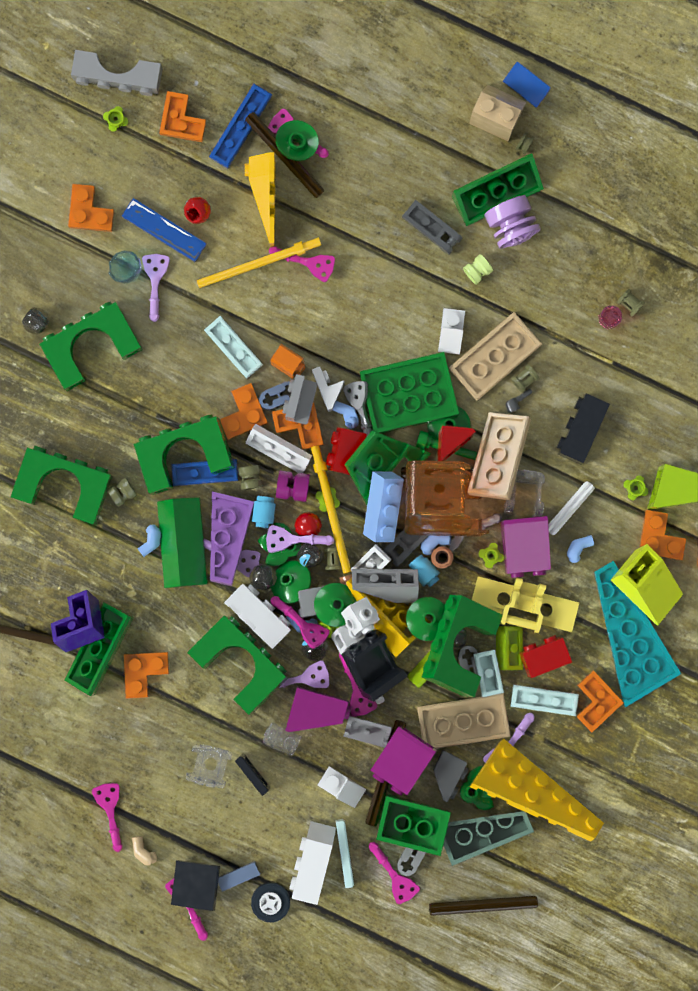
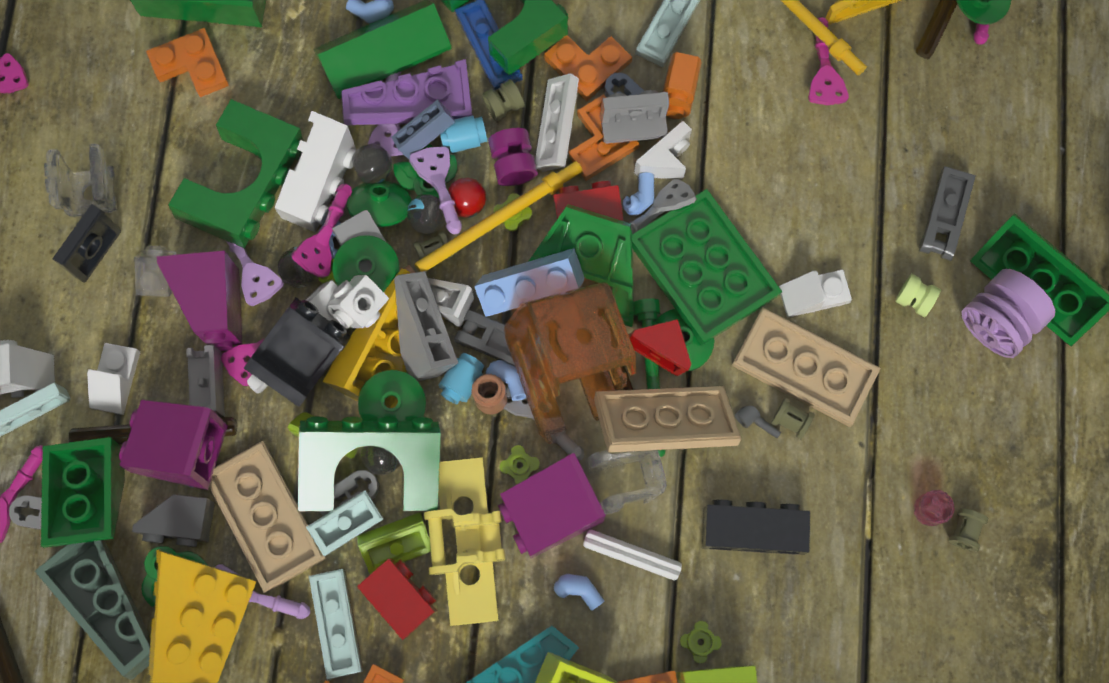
camera: 70 degrees right, 10 degrees down
none -> sand blue piece [391,99,455,159]

